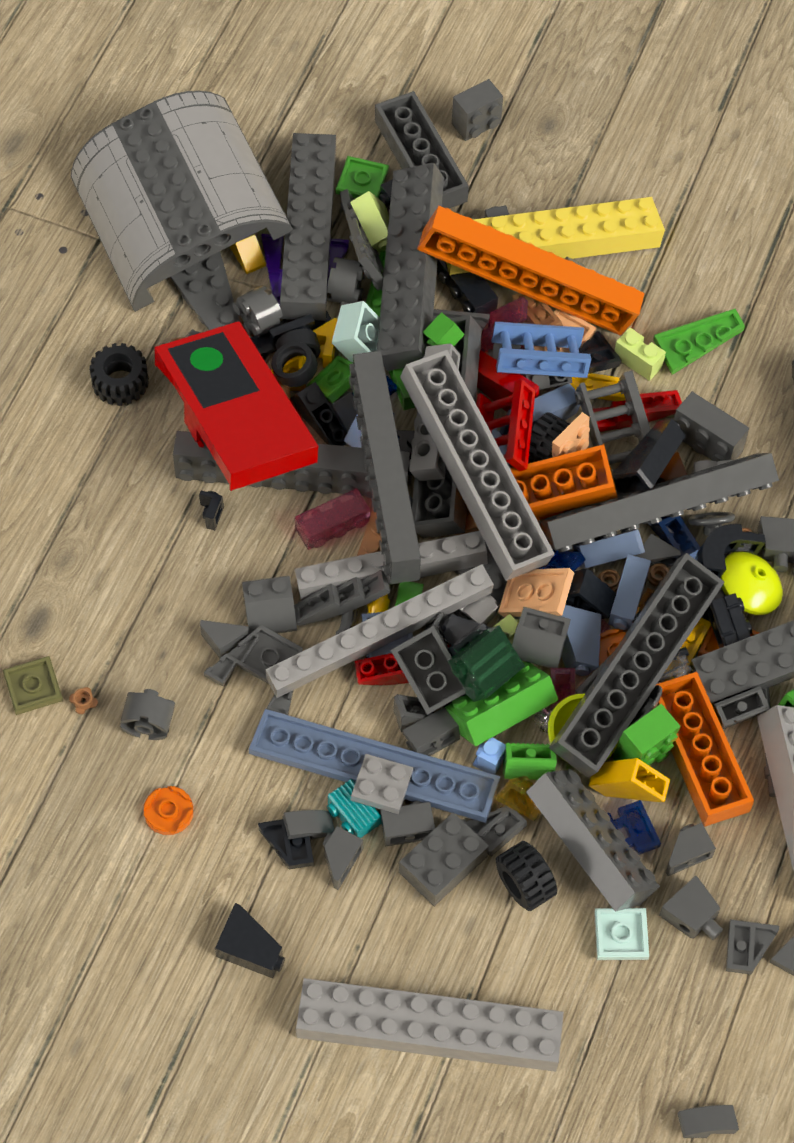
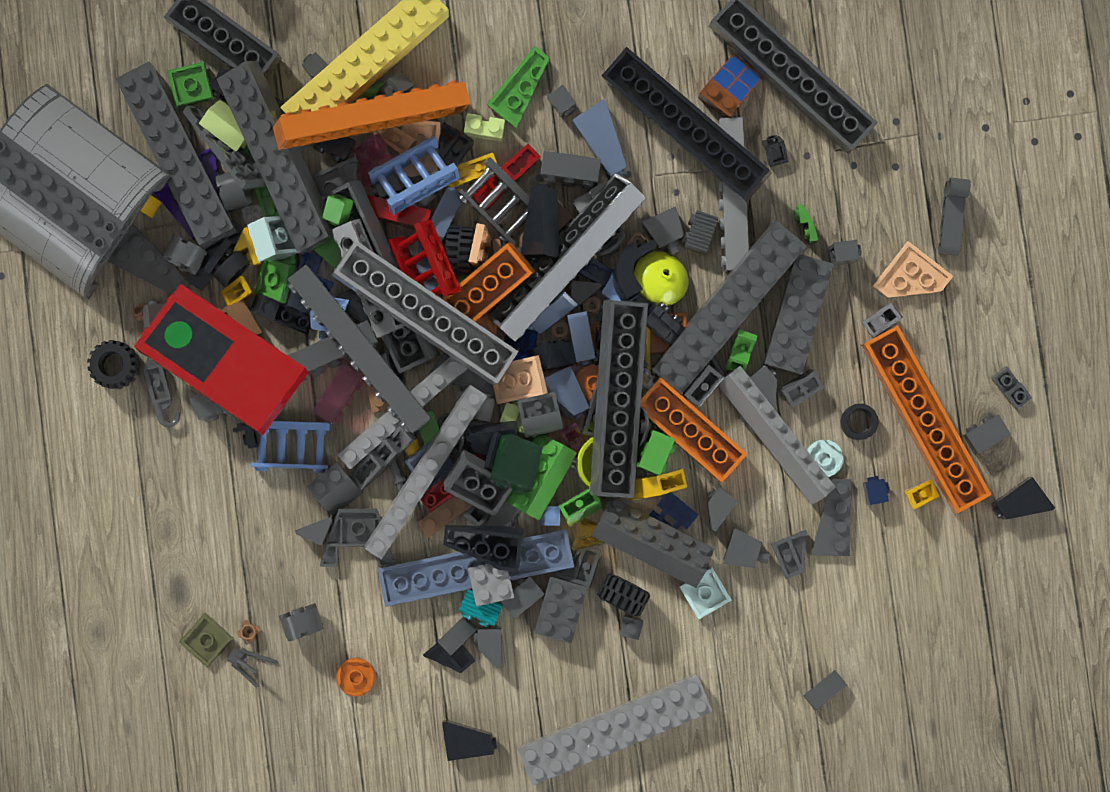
camera: 30 degrees left, 25 degrees up
black tyre [271,341,318,387] -> none
none -> dark grey plate [143,357,180,428]
none -> dark grey plant [227,647,278,687]
none -> medium blue fence [251,421,332,473]
none -> medium nougat plate [417,496,473,538]
none -> black wedge [443,525,524,572]
none -> dark grey brick [547,85,576,117]
none -> sand blue slope [572,99,627,179]
none -> dark grey brick [619,615,643,640]

